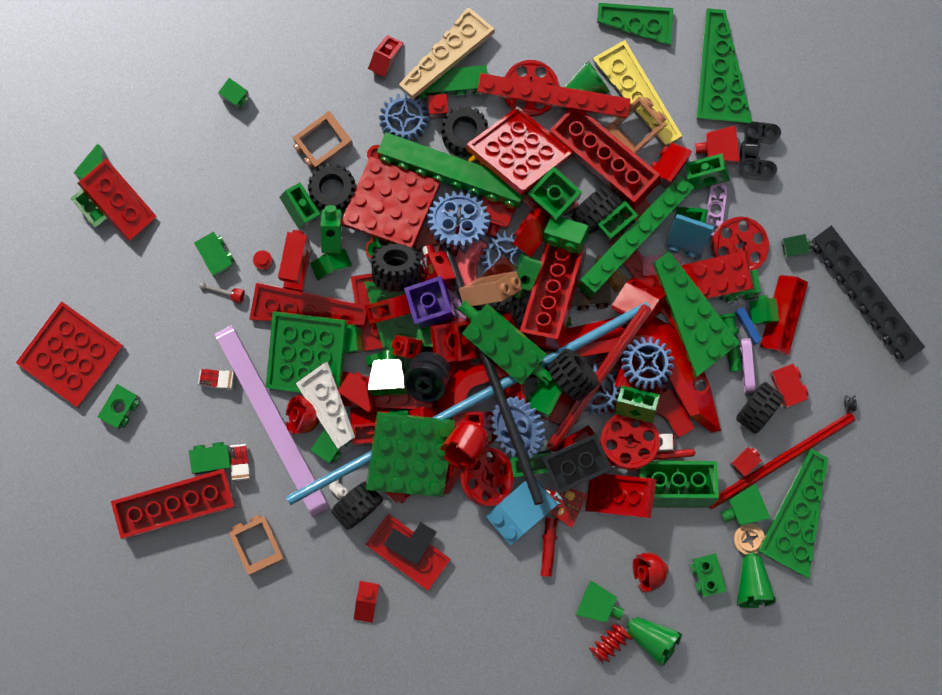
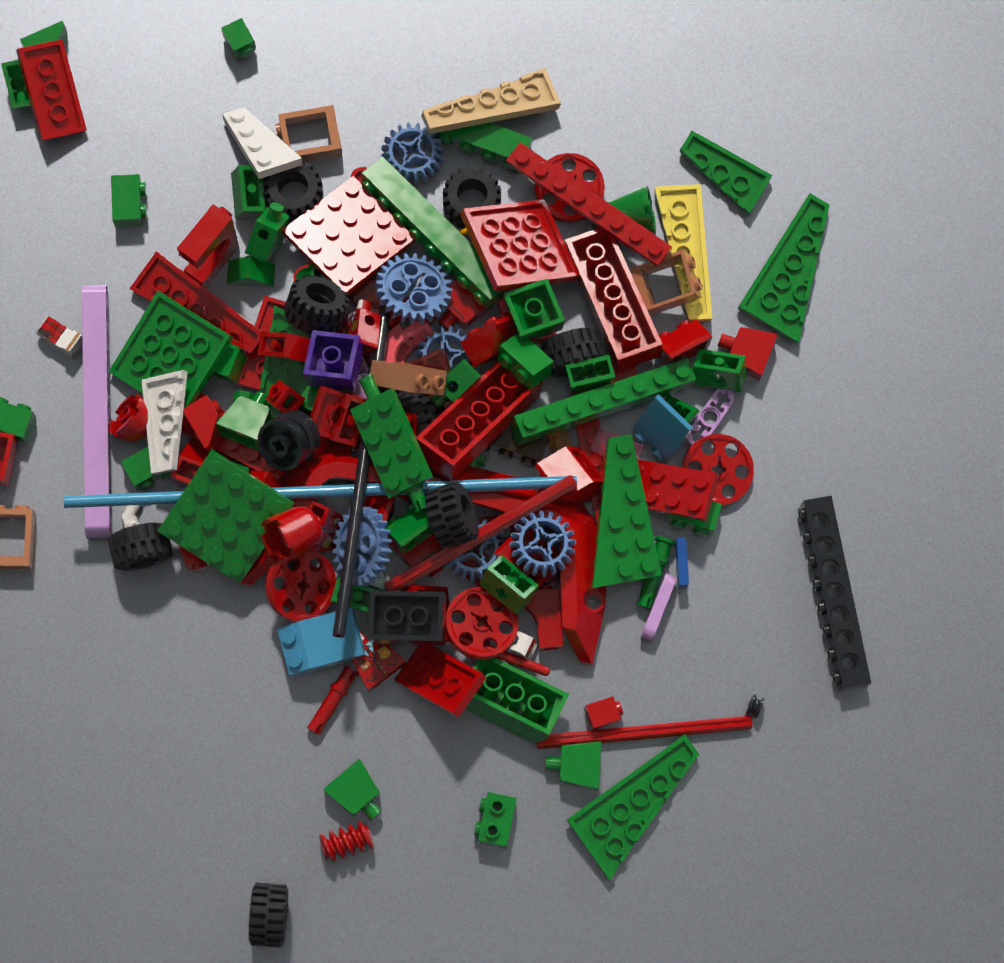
camera: 20 degrees right, 5 degrees down
hinge [199,282,245,304] -> none
leg [230,444,251,481] -> none
red plate [253,250,272,269] -> none
red slope [354,581,380,623] -> none
red plate [365,513,451,590] -> none
red slope [368,35,404,77] -> none
black tile [384,522,437,565] -> none
red brick [428,94,448,119] -> none
green cone [626,617,683,667] -> none
red cylinder [633,553,668,593] -> none
light nougat gear [734,524,765,554] -> none
black tyre [736,382,784,434] -> none
green cone [737,553,776,608] -> none
black beam [739,122,781,181] -> none
green brick [749,295,779,324] -> none
red panel [760,275,808,355] -> none
red brick [770,363,809,409] -> none
dark green brick [780,234,811,260] -> none
none -> white wing [223,107,302,179]

